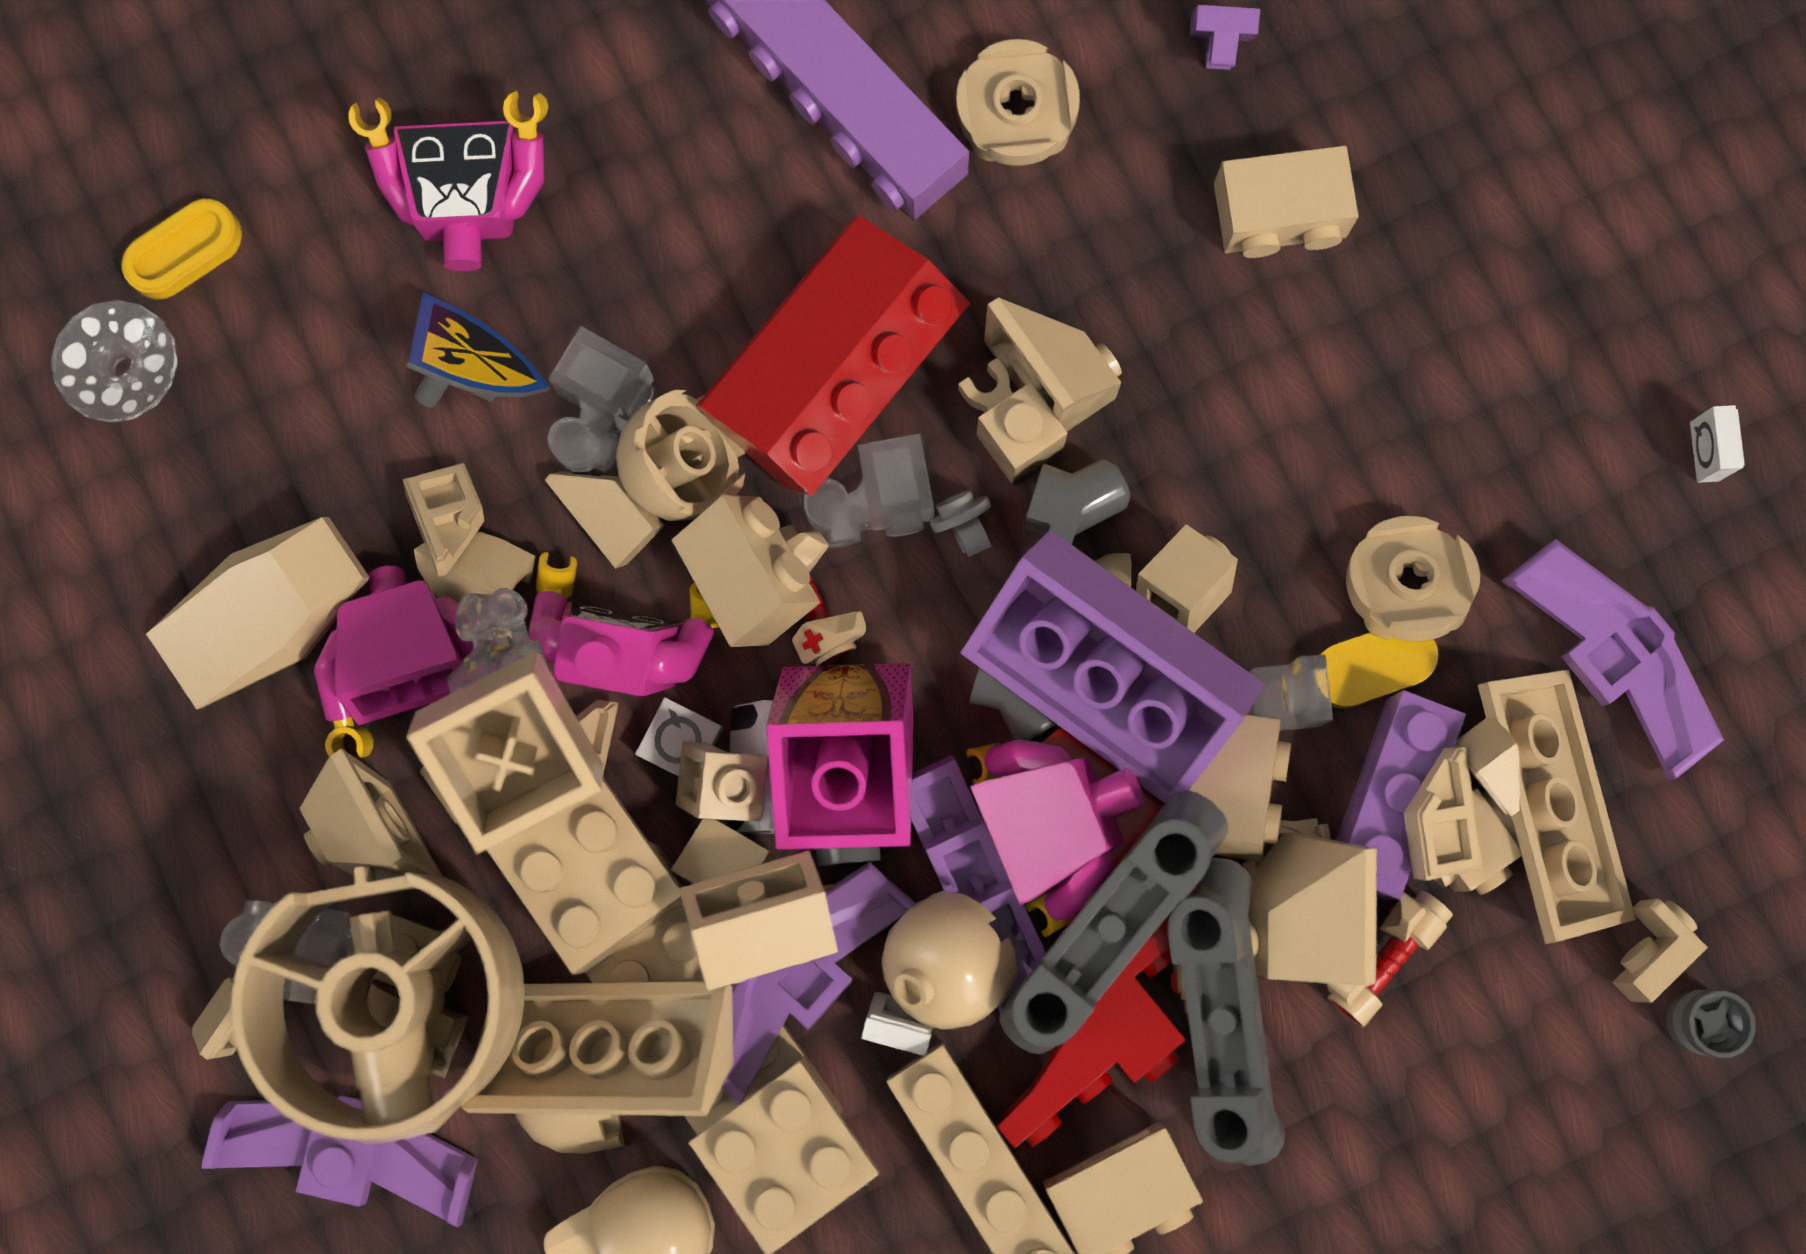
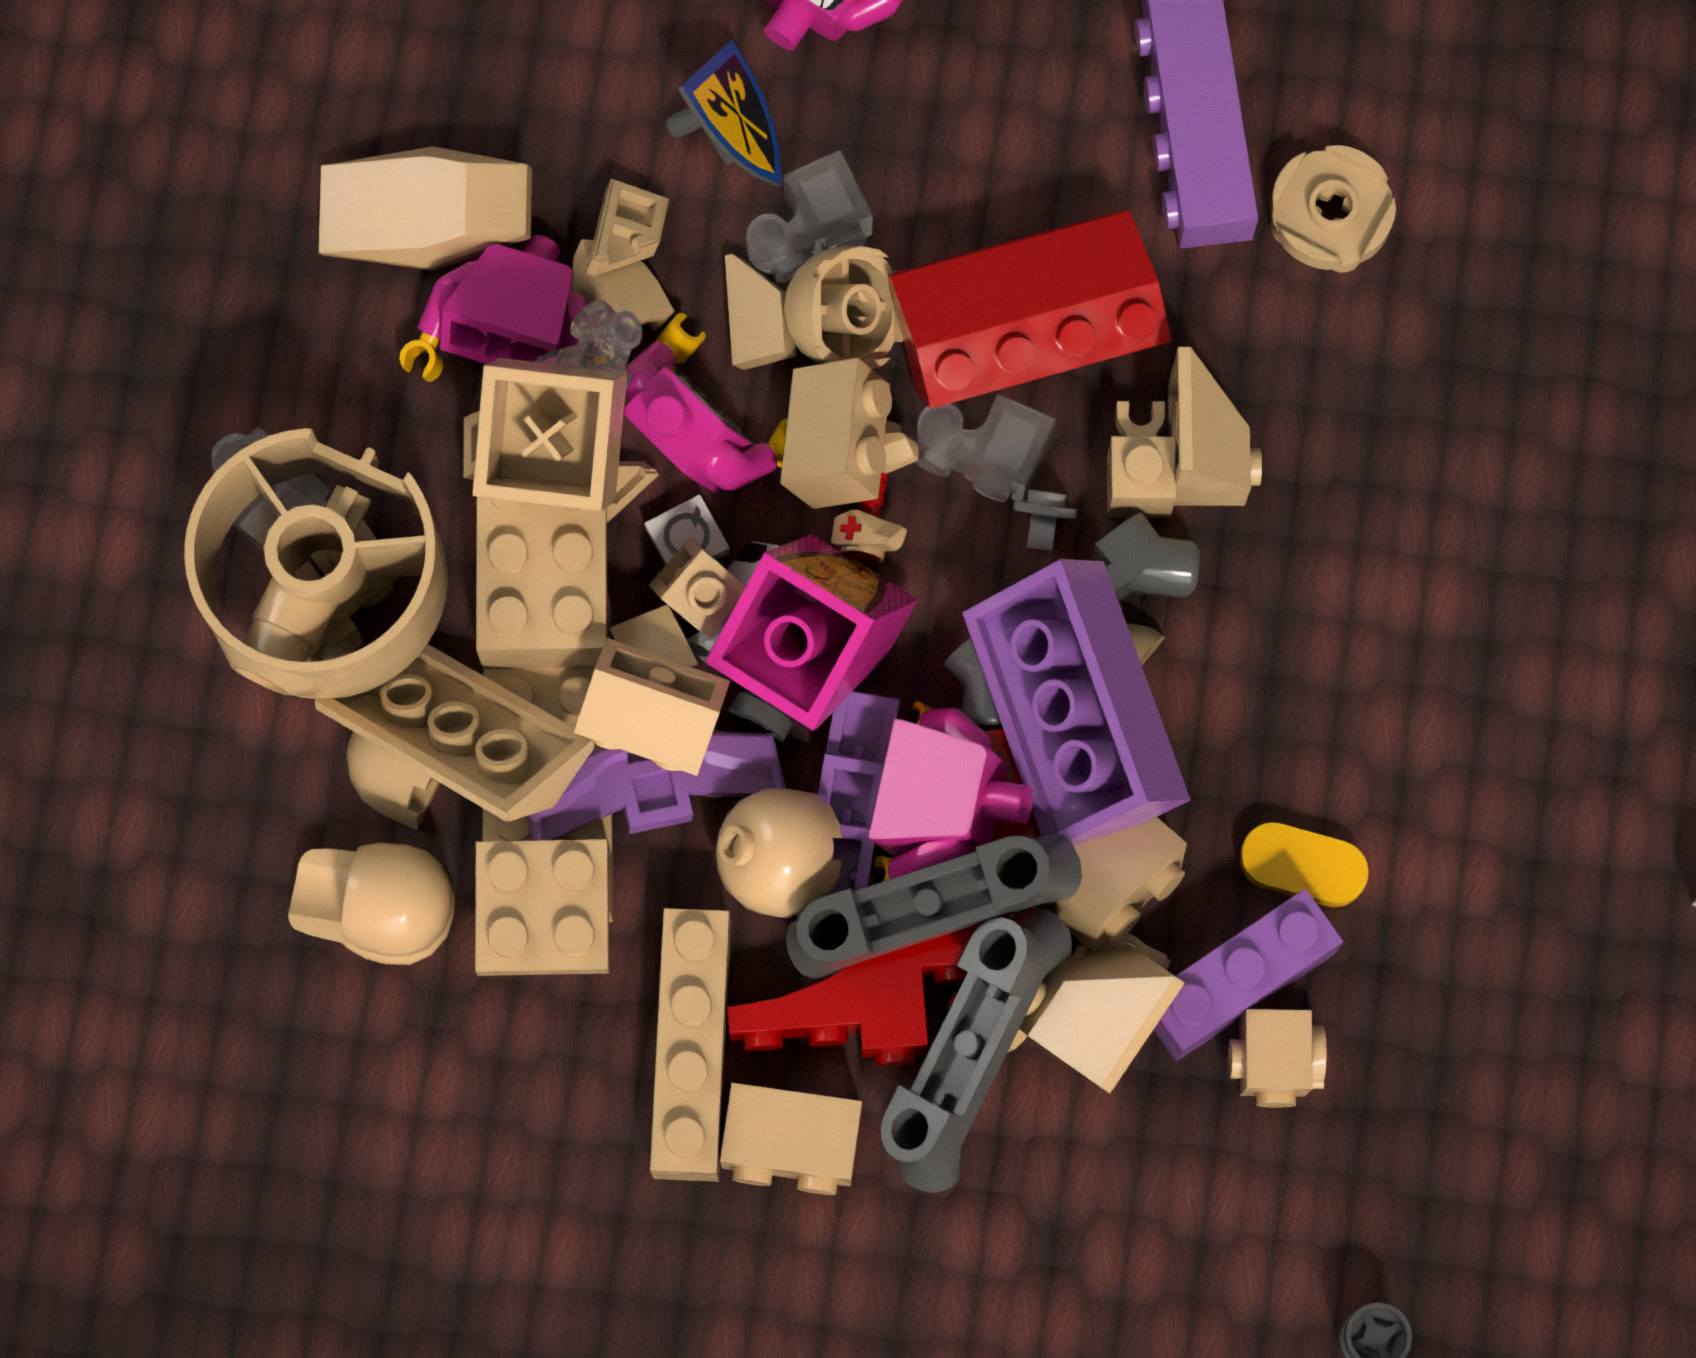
camera: 30 degrees right, 5 degrees down
tan slope [192,978,237,1060] -> none
medium lavender plate [202,1094,478,1228] -> none
tan slope [299,749,442,889] -> none
white tile [861,992,933,1056] -> none
tan brick [1136,524,1238,633] -> none
medium lavender tile [1189,5,1260,70] -> none
tan brick [1214,145,1359,258] -> none
clear bracket [1249,654,1333,731] -> none
tan piece [1327,890,1453,1028] -> none
tan plate [1346,516,1480,641] -> none
tan tile [1404,747,1483,880] -> none
tan slope [1455,718,1520,816] -> none
tan slope [1478,670,1636,944] -> none
medium lavender plate [1501,539,1724,781] -> none
tan bracket [1612,899,1708,1003] -> none

